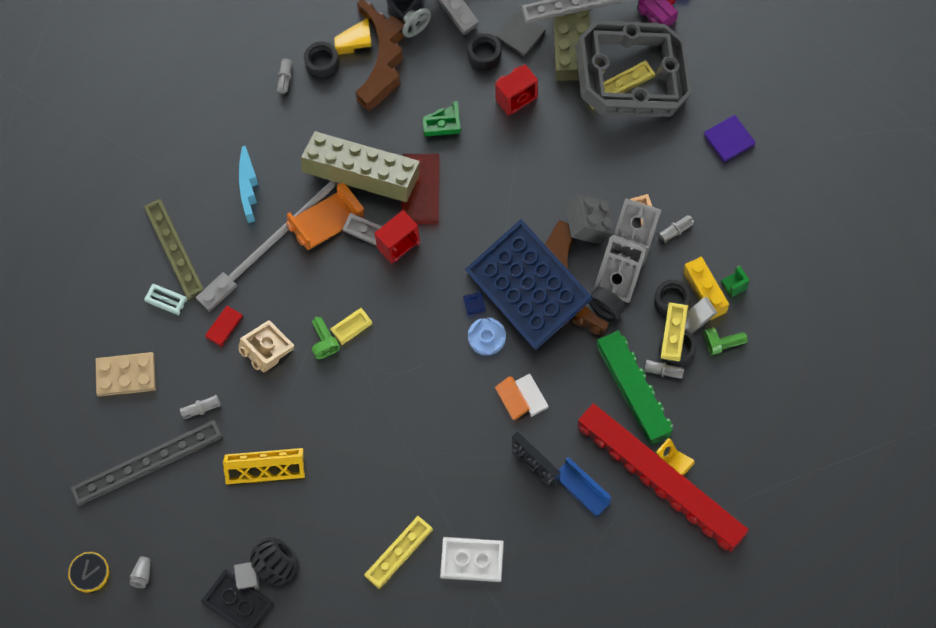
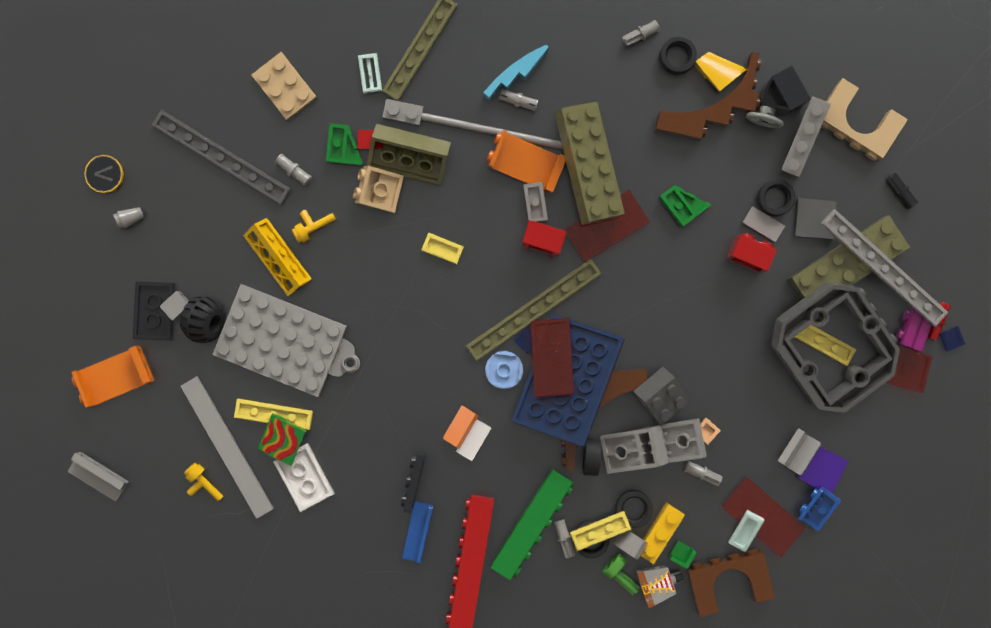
camera: 60 degrees right, 20 degrees up
bright green piece [311,316,340,359] -> none
yellow bracket [656,438,695,476] -> none
none -> light grey tile [180,376,274,519]
none -> light grey plate [212,284,347,397]
none -> slope [258,413,306,466]
none -> yellow piece [292,210,336,243]
none -> green wing [326,123,363,166]
none -> light grey plate [329,339,360,376]
none -> olive slope [367,124,451,185]
none -> olive tile [466,259,601,362]
none -> light grey pin [499,88,539,112]
none -> clear red tile [531,318,574,398]
none -> torso [636,565,684,608]
none -> reddish brown arch [686,549,775,617]
none -> clear red tile [722,477,806,557]
none -> light aqua tile [728,510,764,552]
none -> light grey tile [742,206,785,243]
none -> light grey panel [778,428,821,476]
none -> blue bracket [798,486,842,532]
none -> clear red tile [886,347,933,393]

